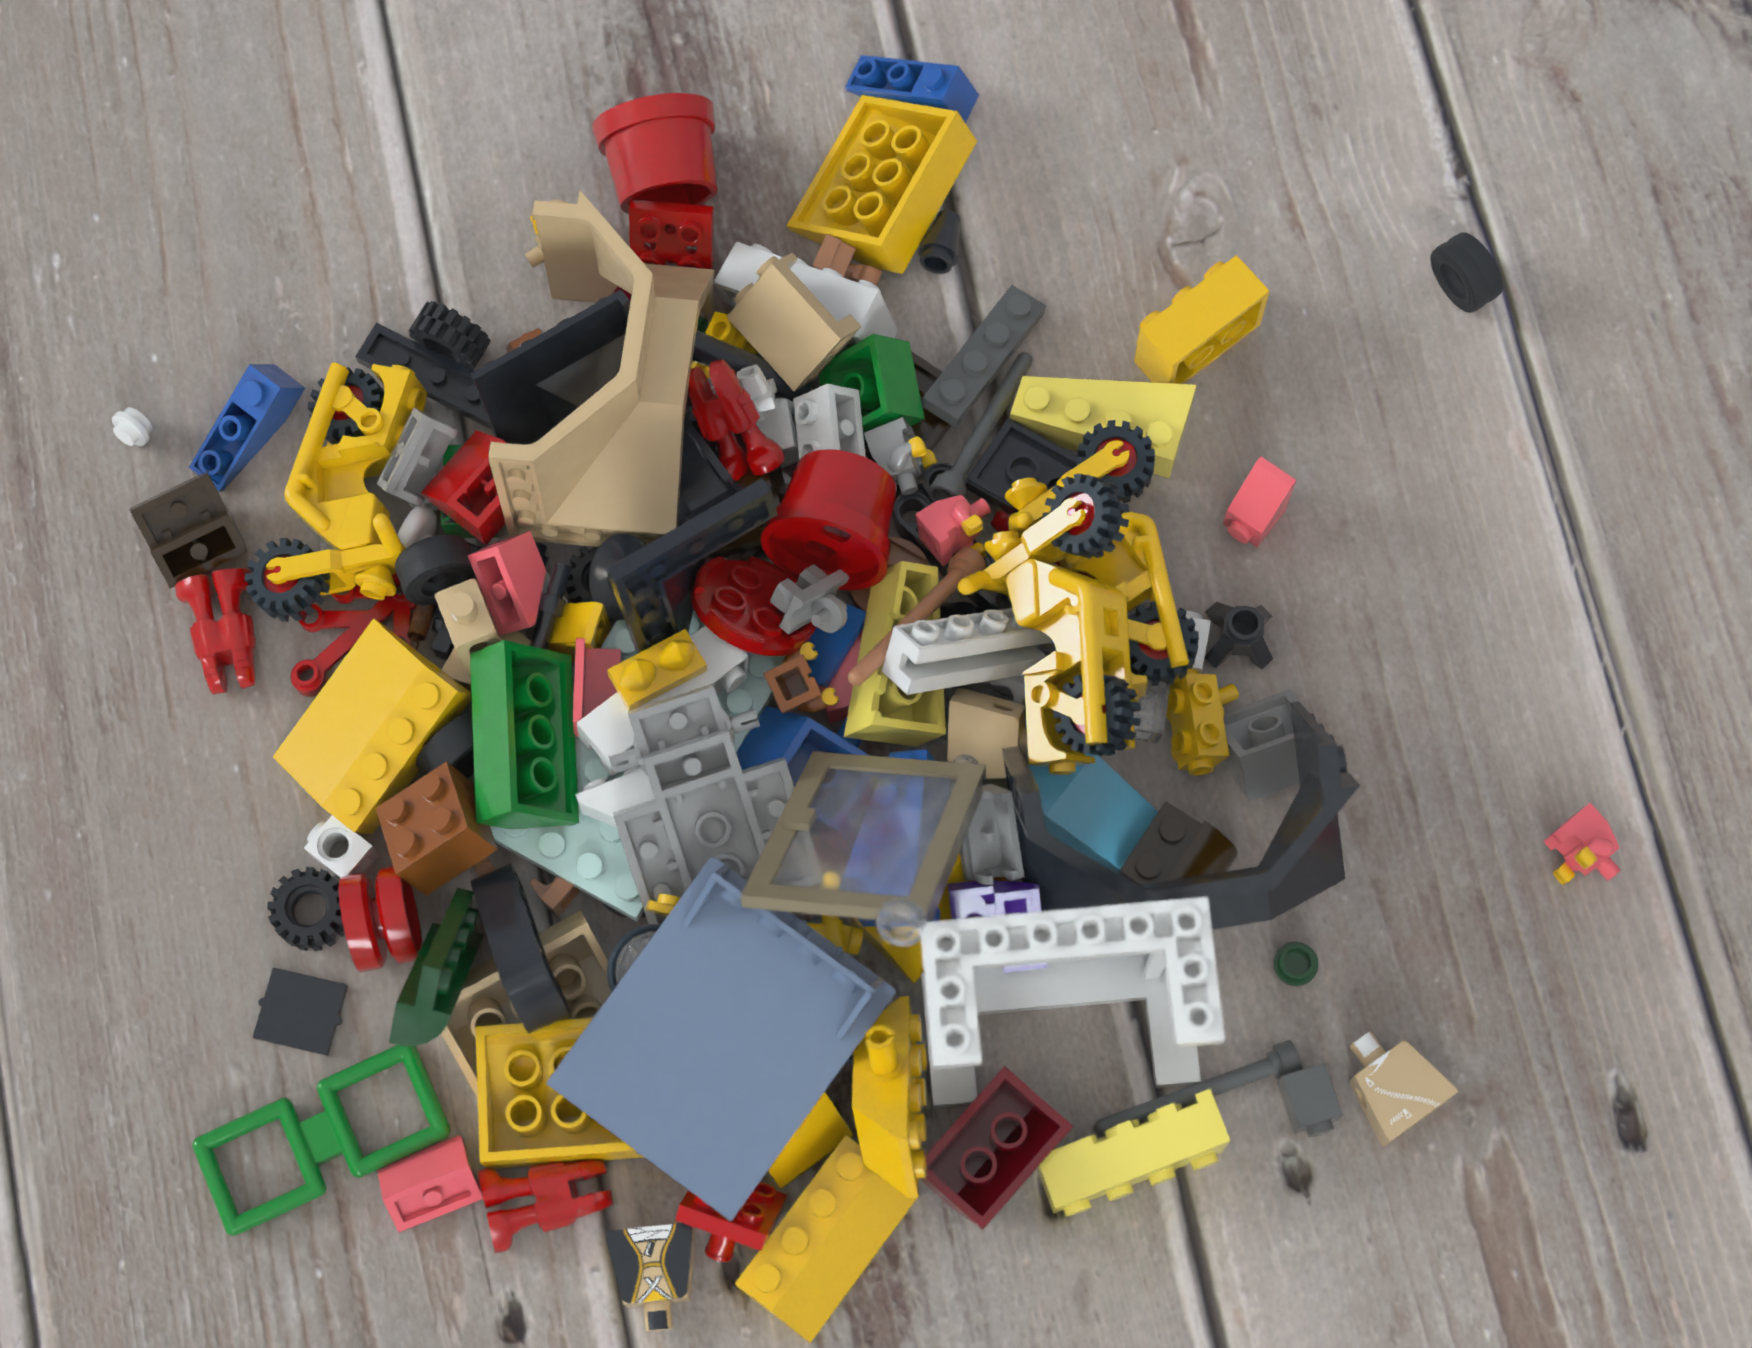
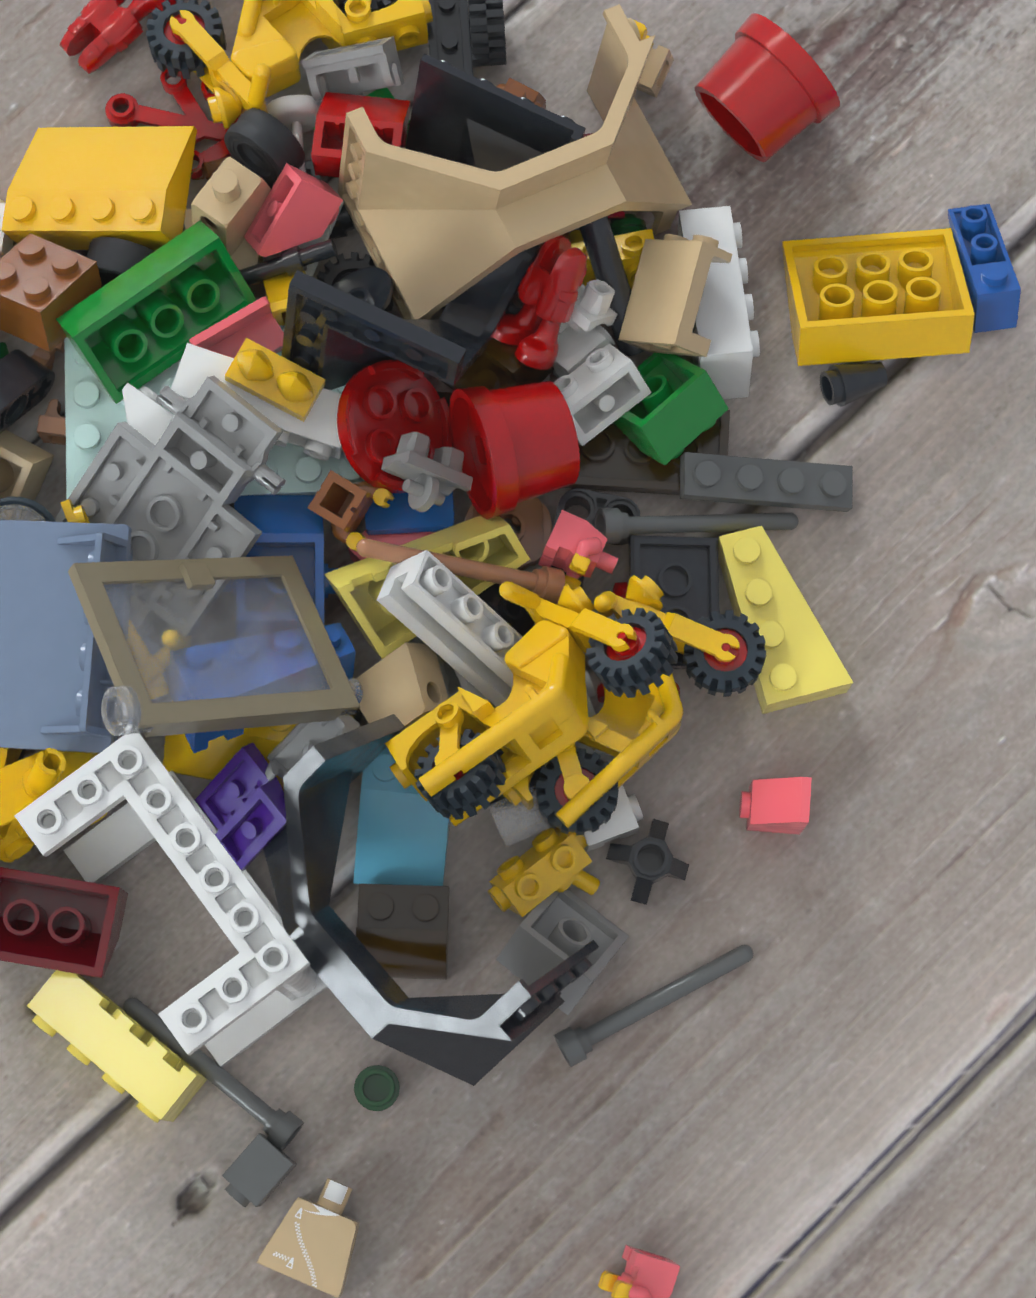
camera: 55 degrees right, 5 degrees up
red plate [629,200,714,269] -> none
nougat piece [812,234,882,286] -> none
light grey piece [864,417,938,495] -> none
yellow brick [1134,255,1270,384] -> none
none -> dark grey piece [554,945,753,1067]

